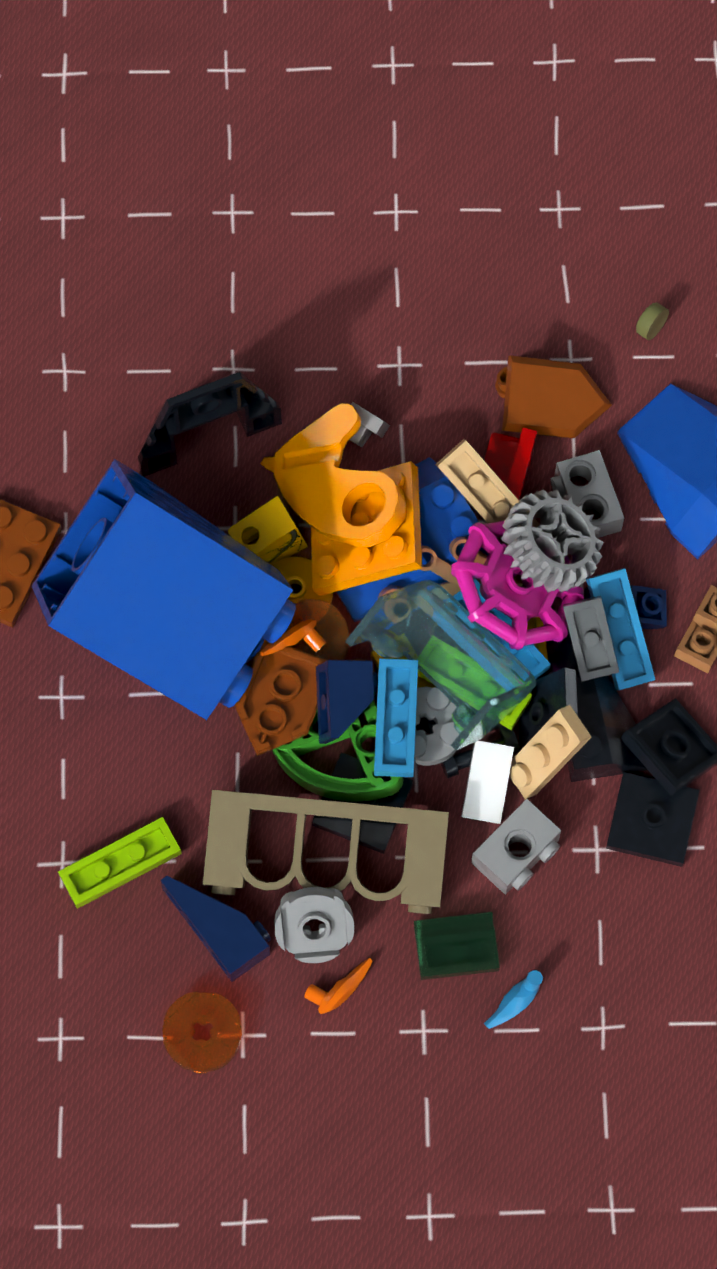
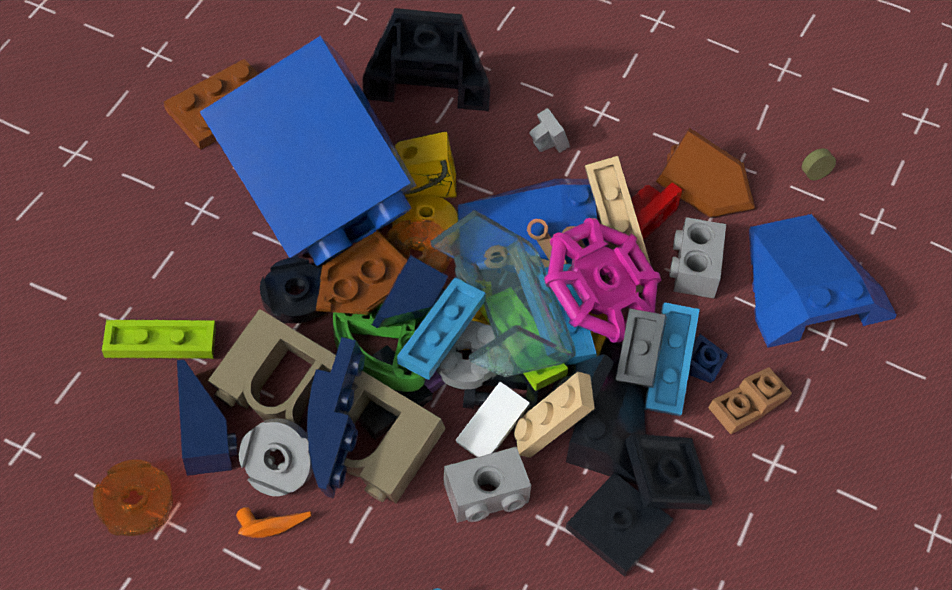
camera: 25 degrees right, 15 degrees down
light orange animal [260,403,407,547] -> none
orange bar [260,619,327,656] -> none
light orange plate [311,461,422,596] -> none
clear green plate [413,912,500,980] -> none
light grey gear [501,489,604,593] -> none
none -> black plate [260,257,326,324]
none -> dark blue slope [307,337,365,498]

